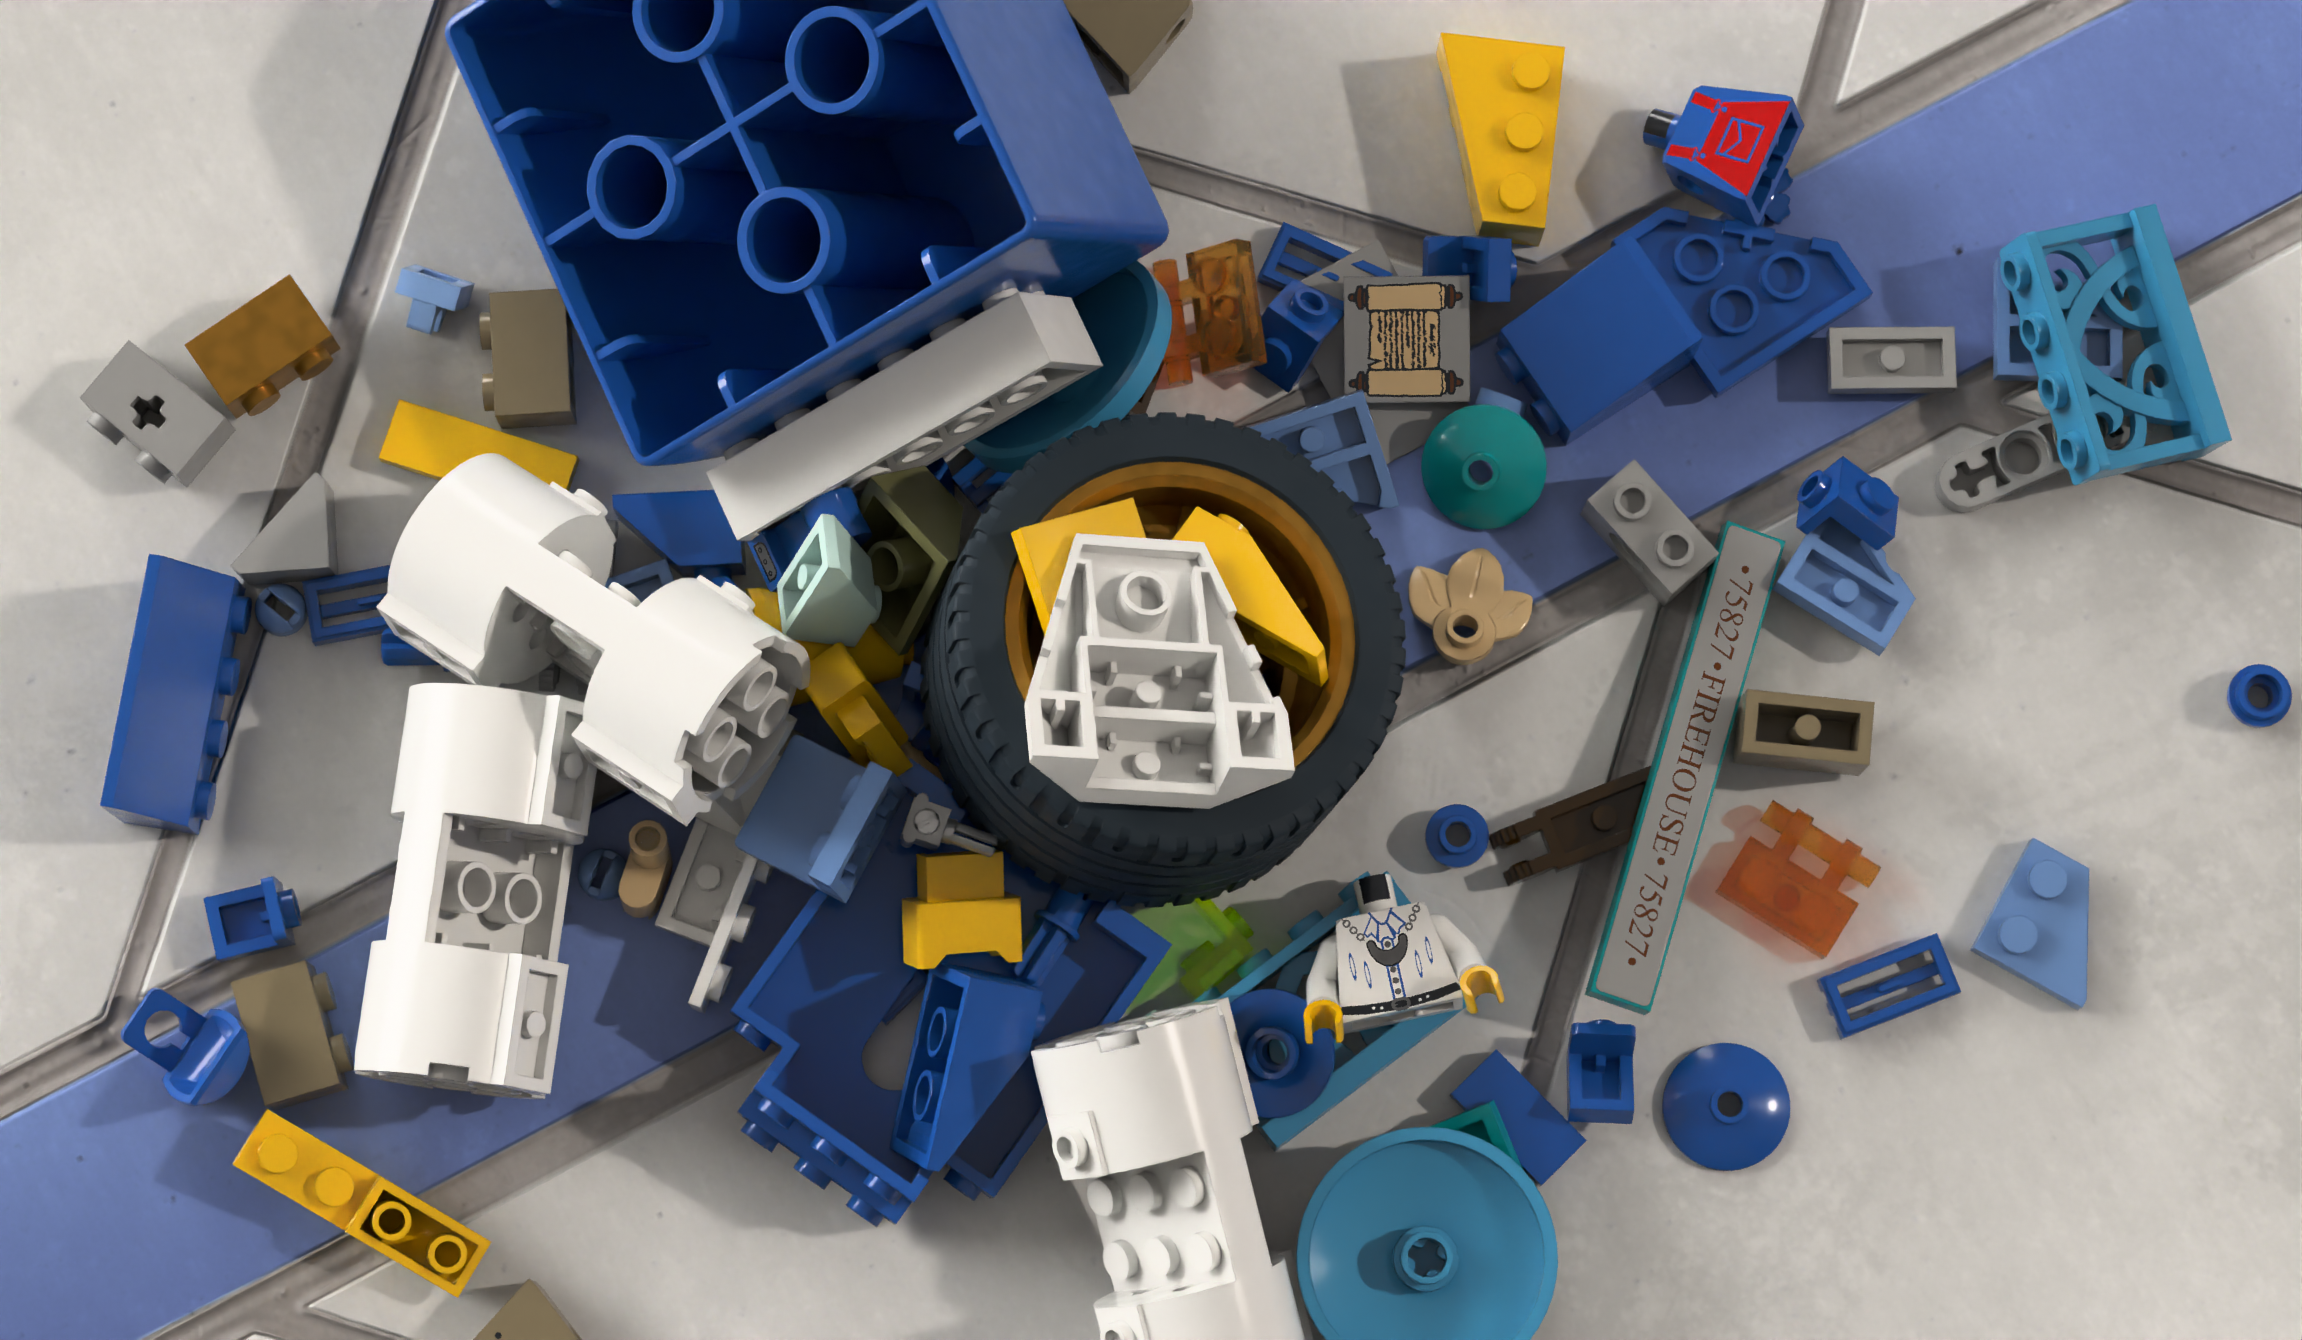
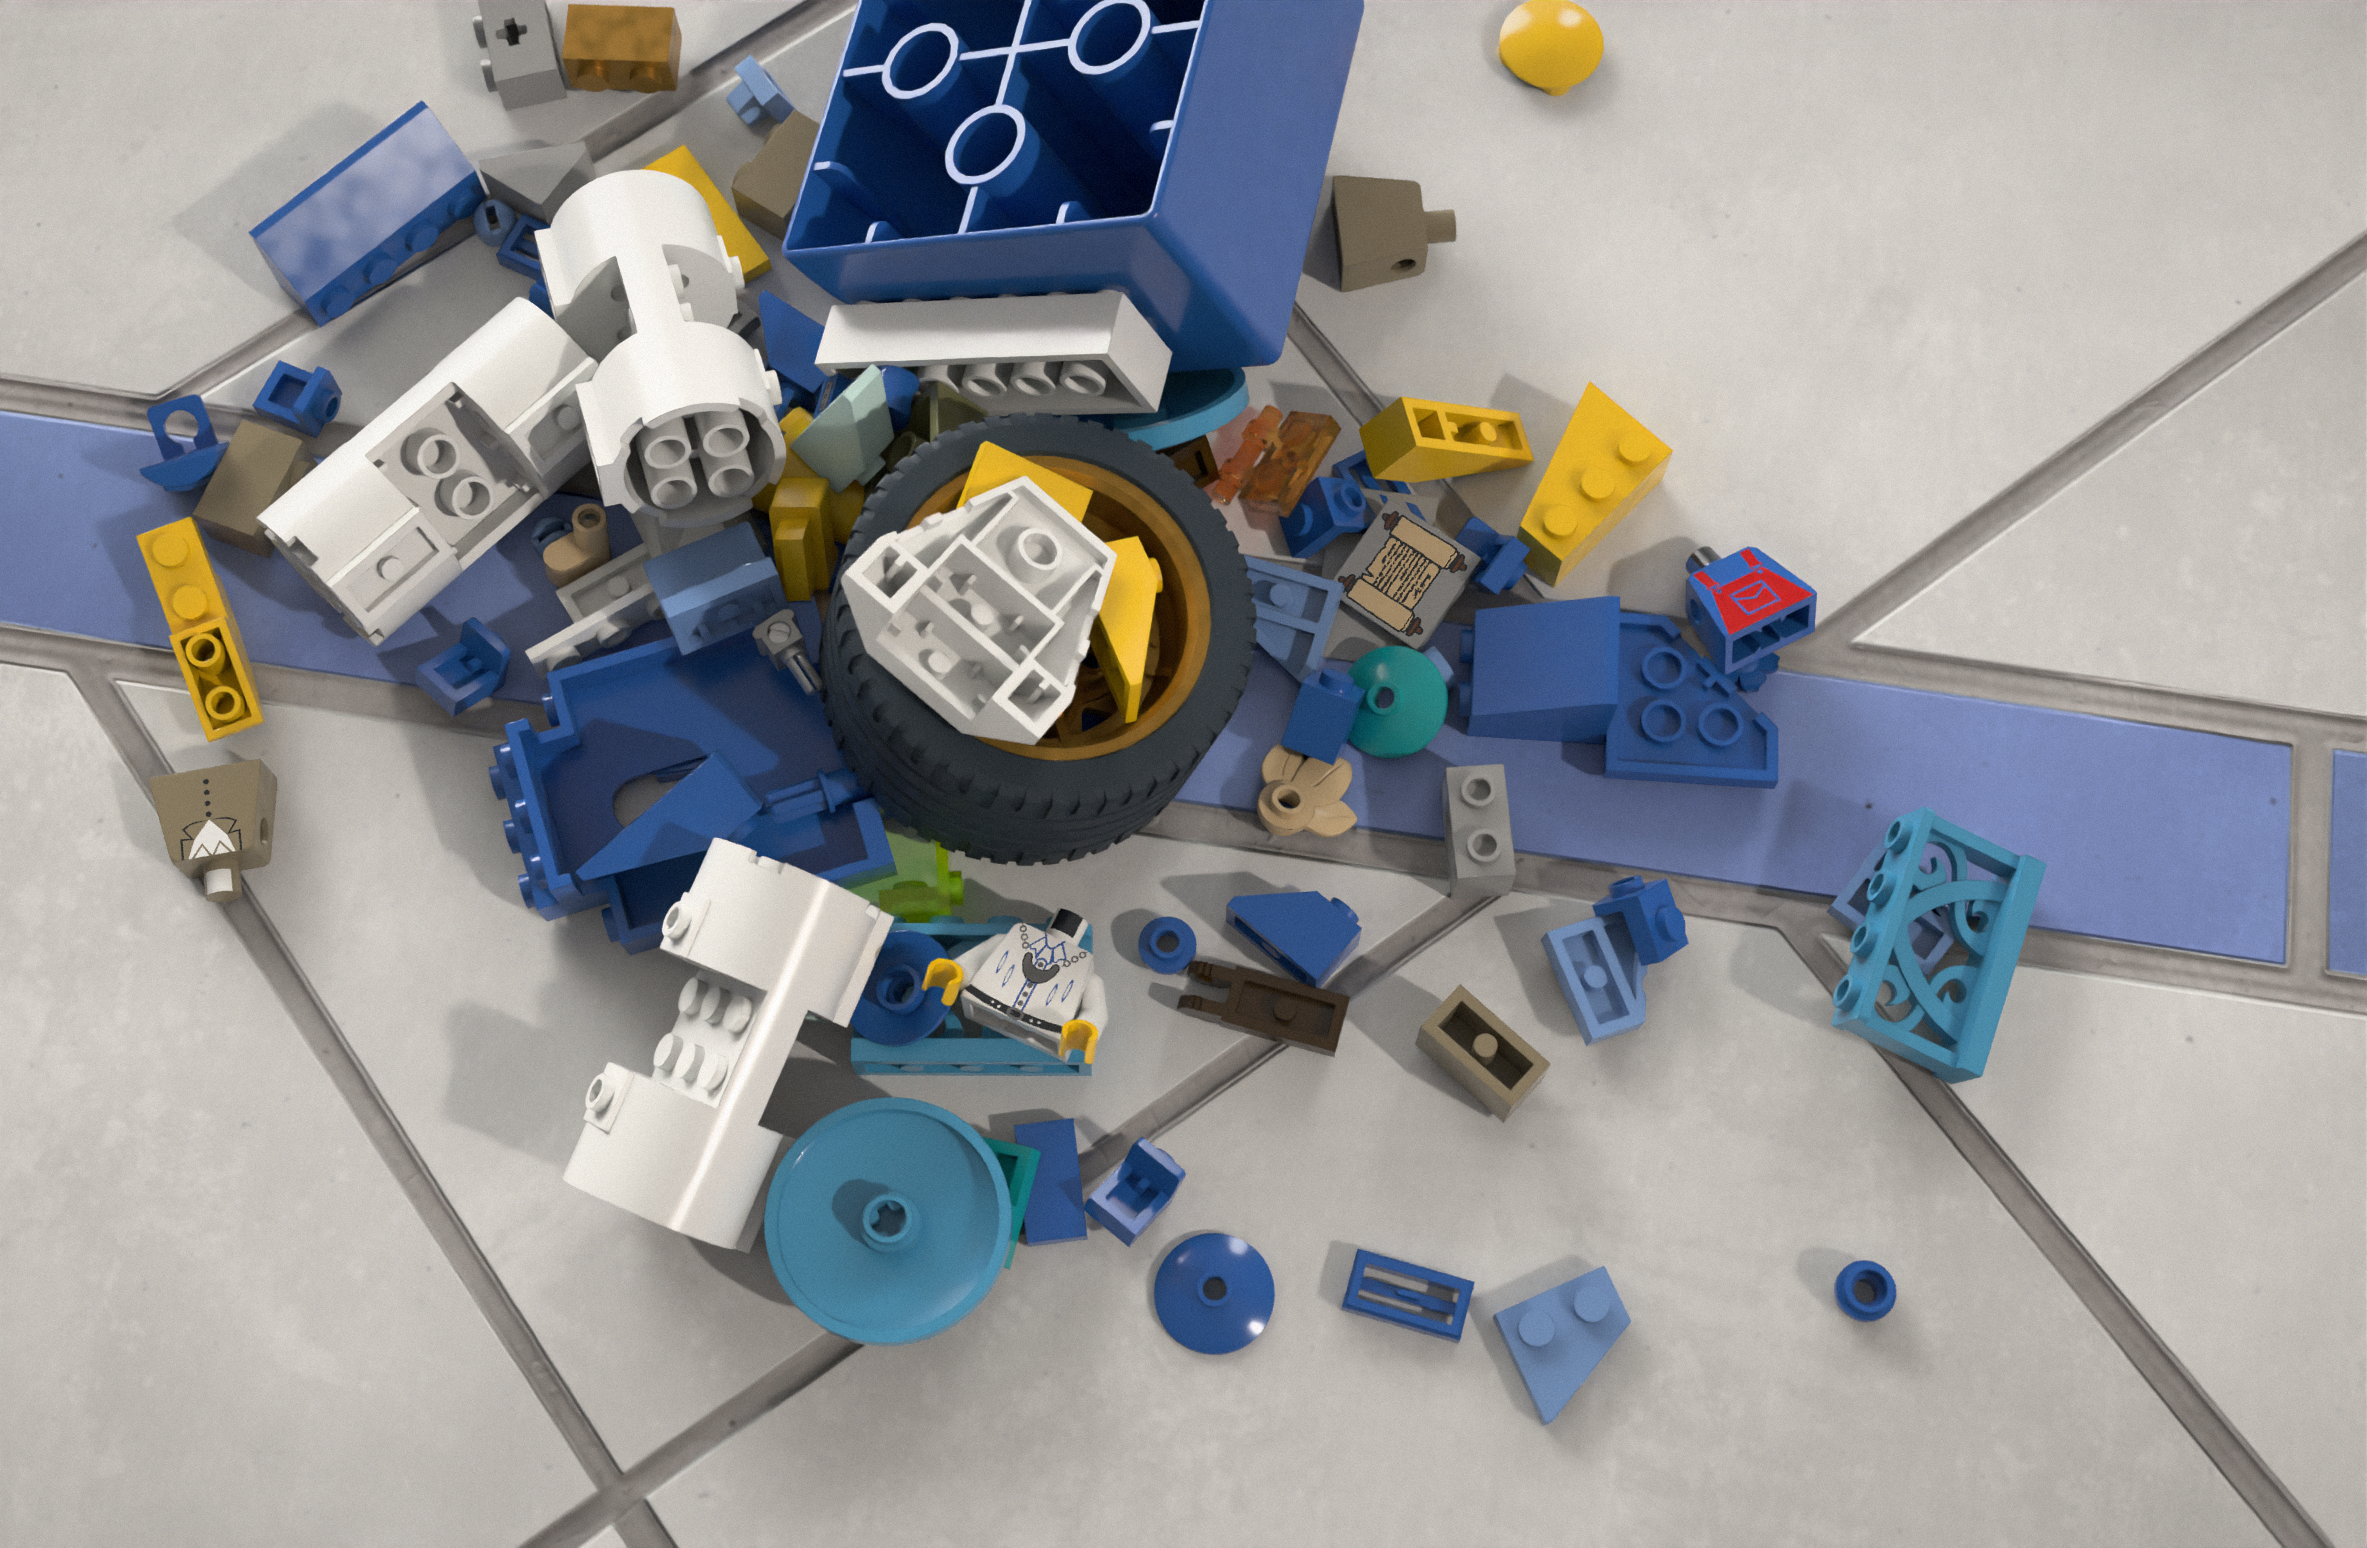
camera: 40 degrees right, 10 degrees down
yellow piece [902,850,1022,969] -> none
light grey tile [1585,520,1786,1015] -> none
clear orange plate [1715,800,1881,960] -> none
light grey plate [1826,326,1957,394] -> none
light grey beam [1935,380,2159,513] -> none
none -> blue bracket [414,617,511,717]
none -> blue slope [1226,891,1362,988]
none -> blue brick [1280,668,1366,766]
none -> yellow slope [1358,396,1534,483]

